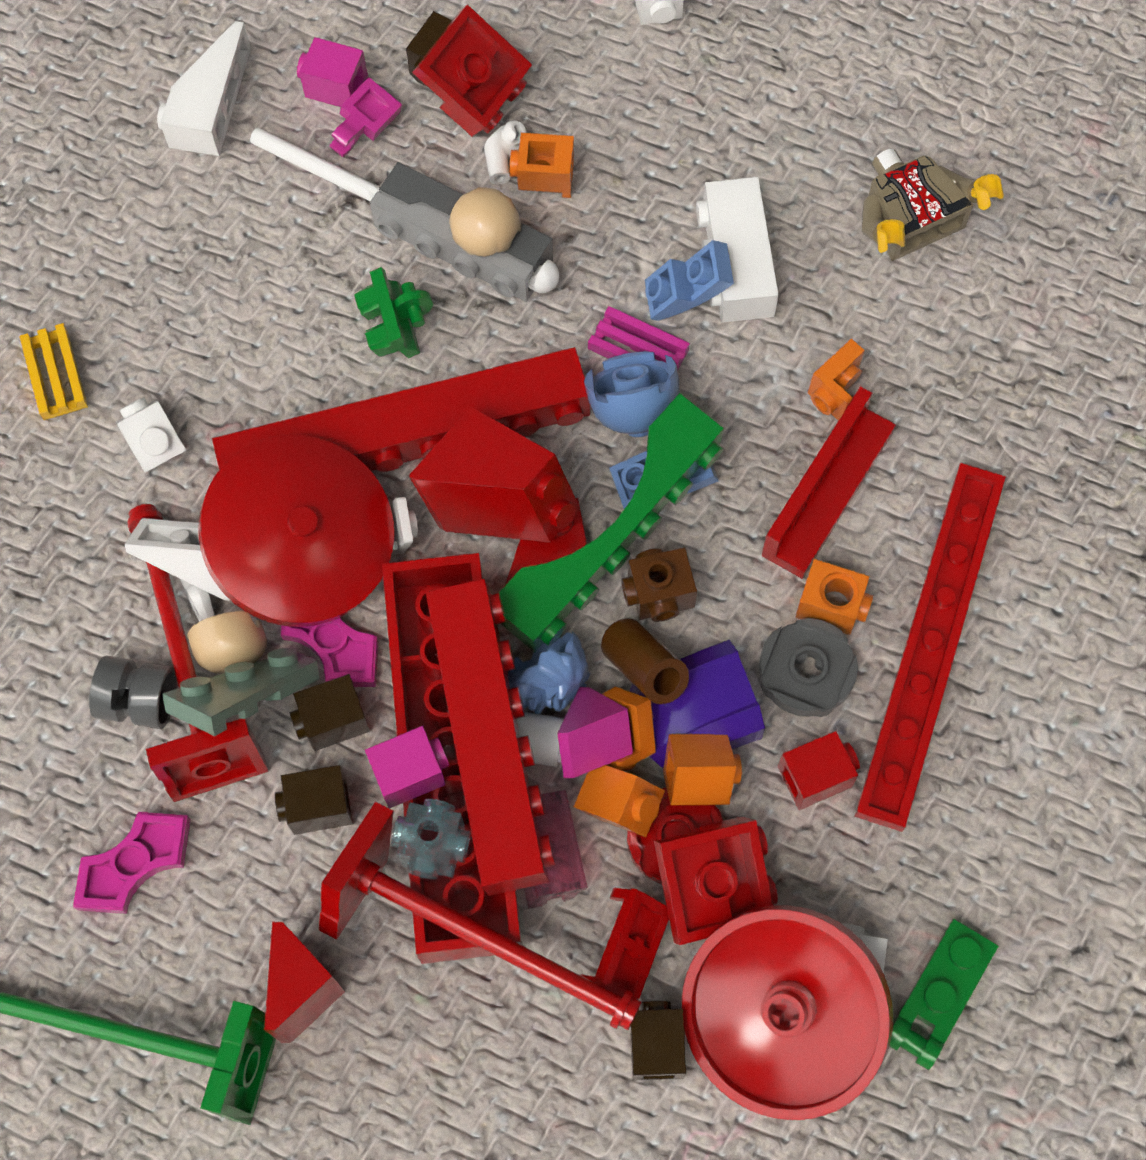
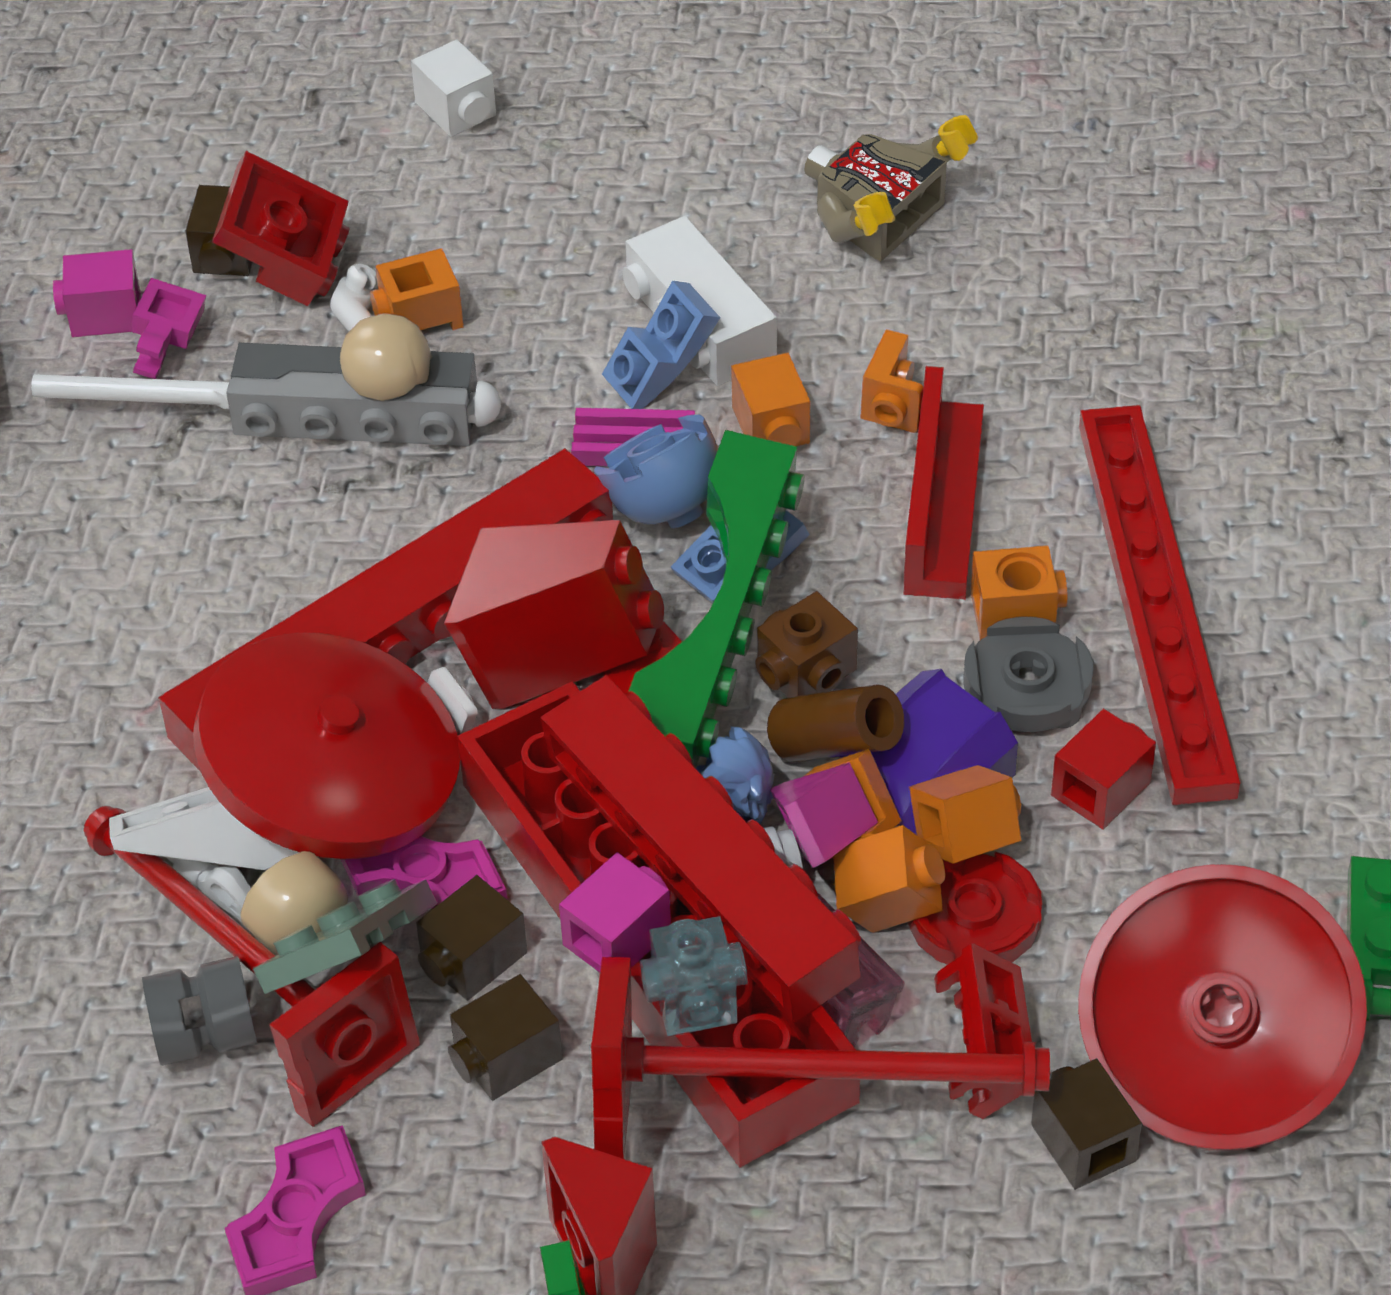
camera: 25 degrees left, 20 degrees down
white bracket [115,397,186,473] -> none
green hips [354,267,433,358] -> none
red plate [654,816,778,945] -> none
none -> orange brick [731,352,810,446]

